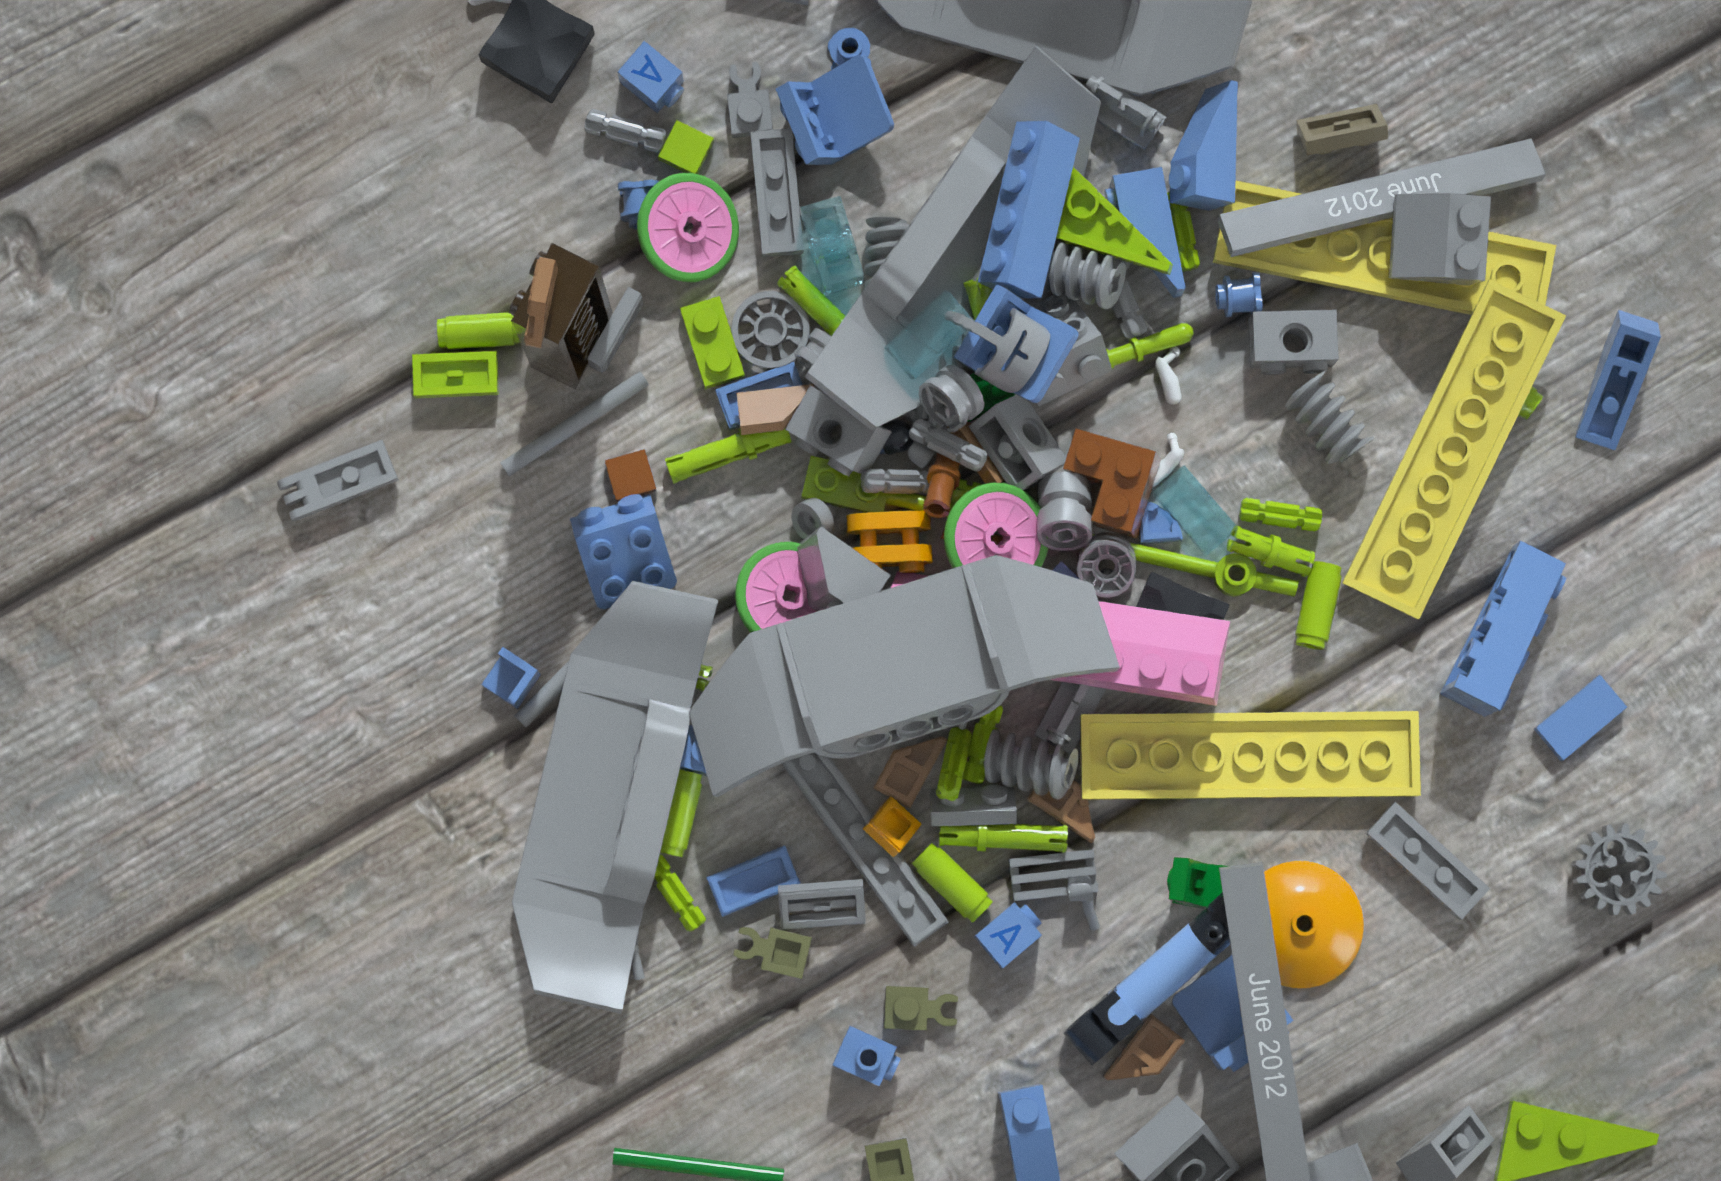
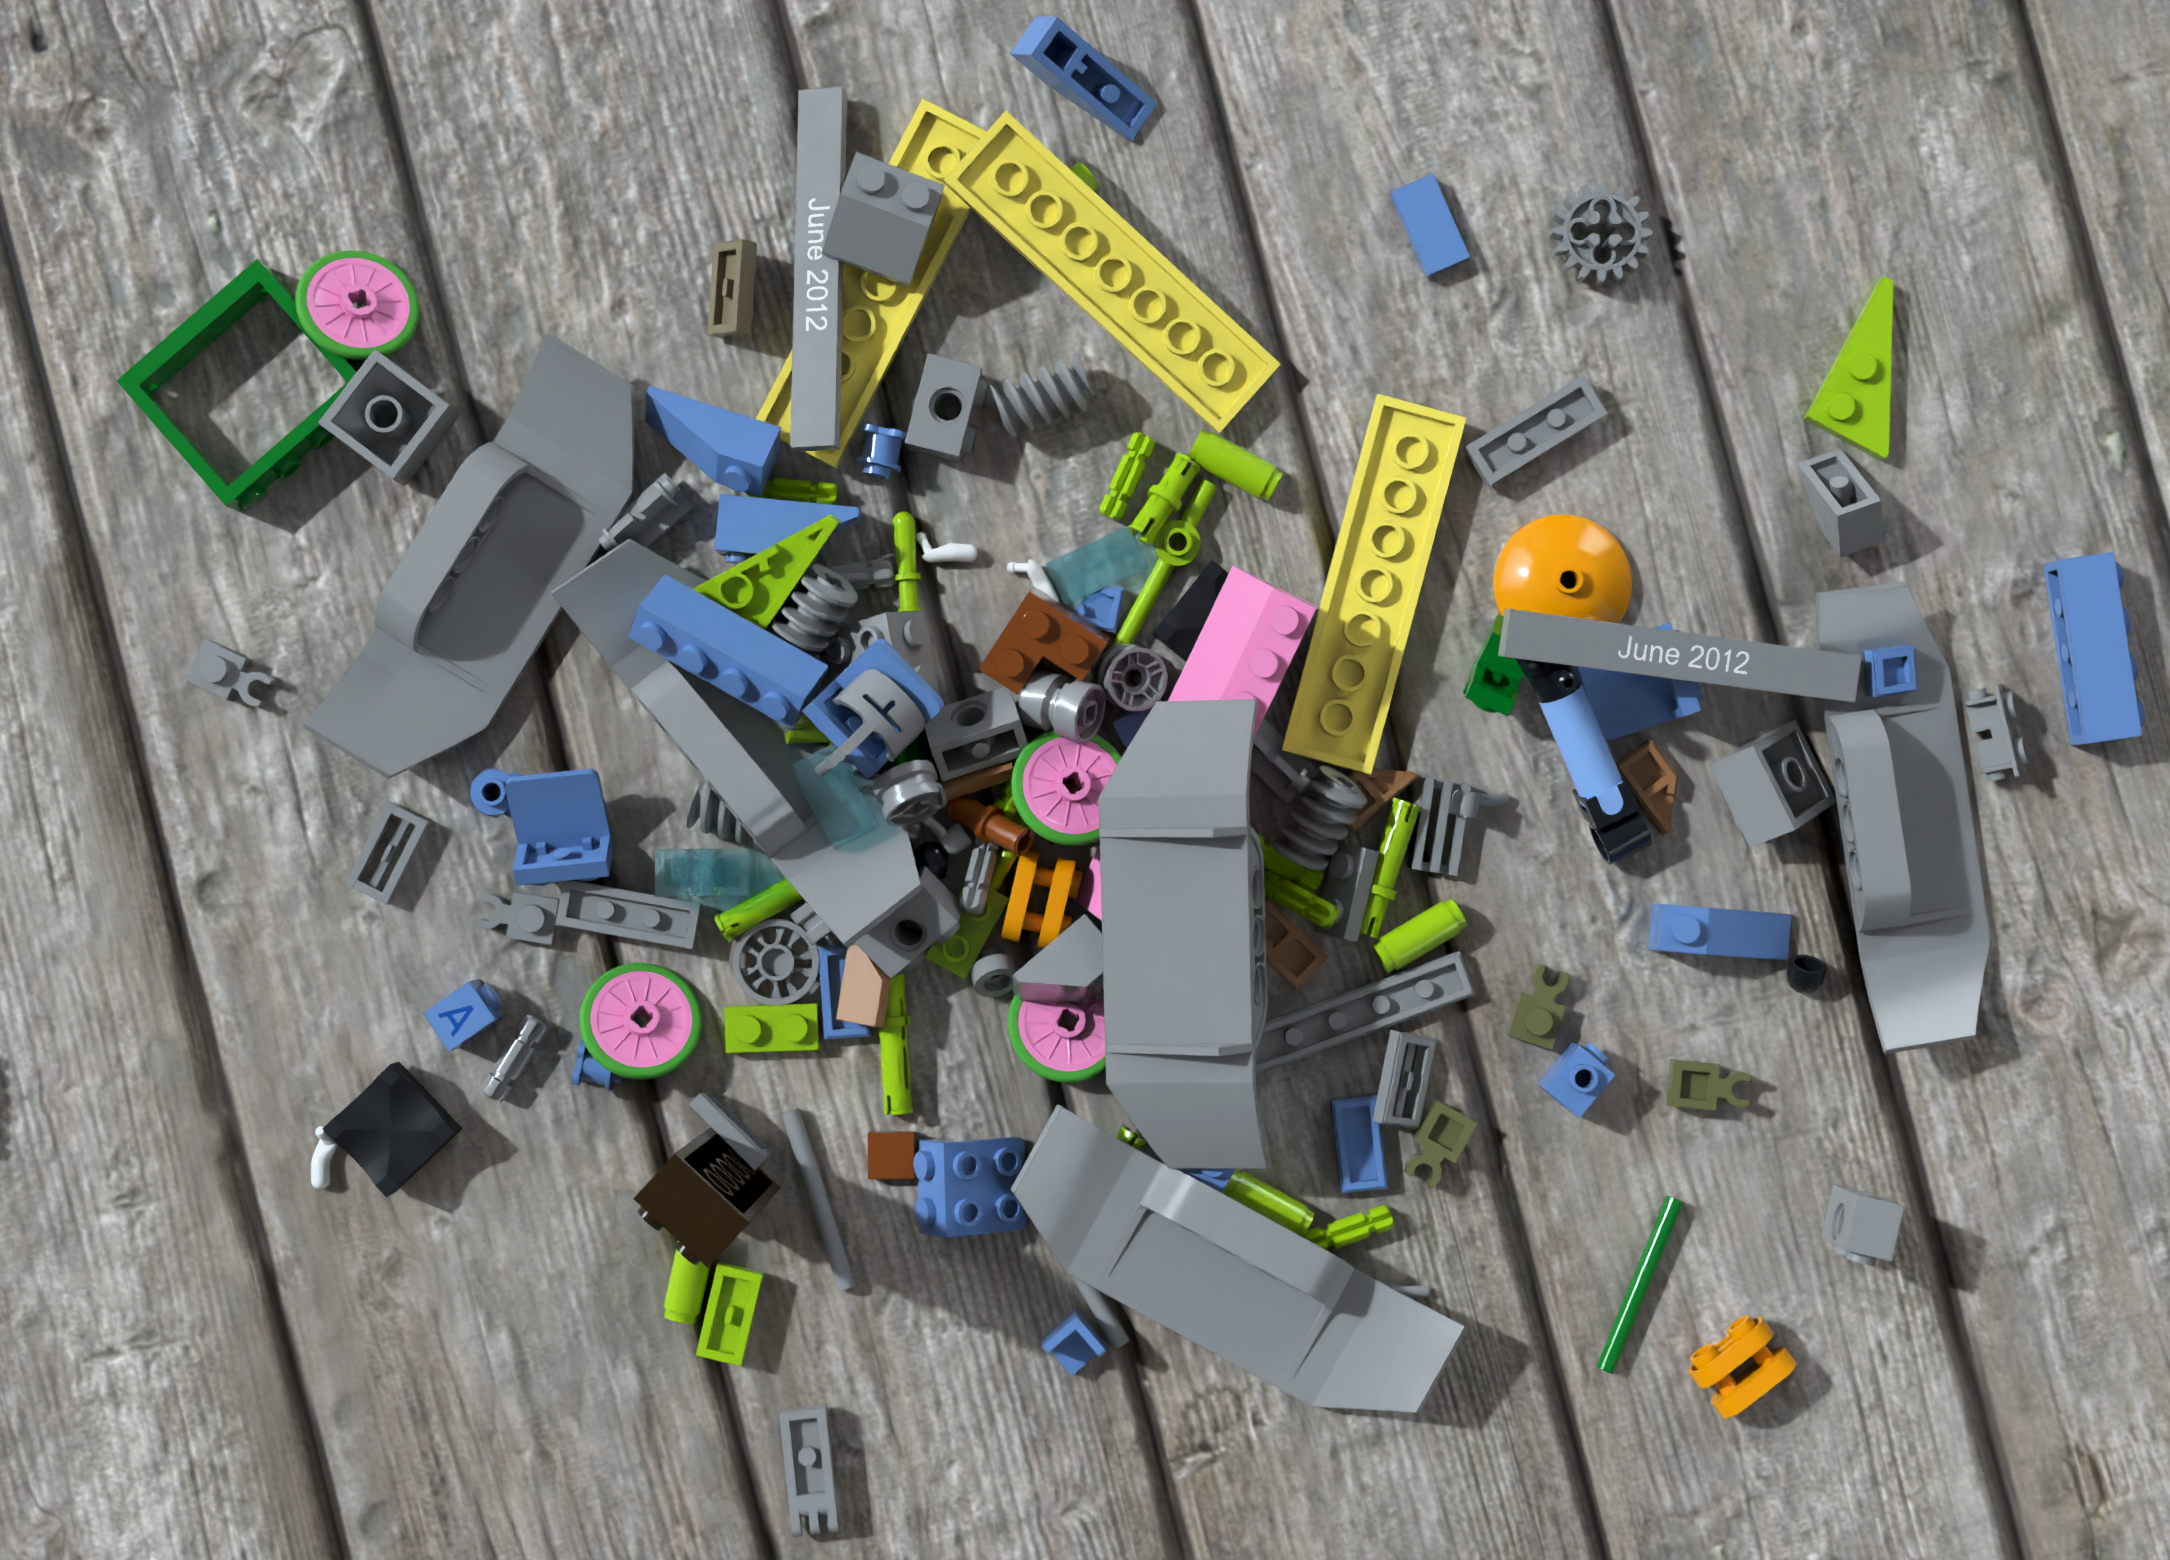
camera: 75 degrees left, 5 degrees up
medium nougat tile [524,257,558,348] -> none
lime tile [658,120,714,174] -> none
light orange tile [862,796,922,857] -> none
light grey axle [909,418,987,471] -> none
medium blue brick [974,902,1042,969] -> none
medium blue wedge [1440,541,1566,717] -> none

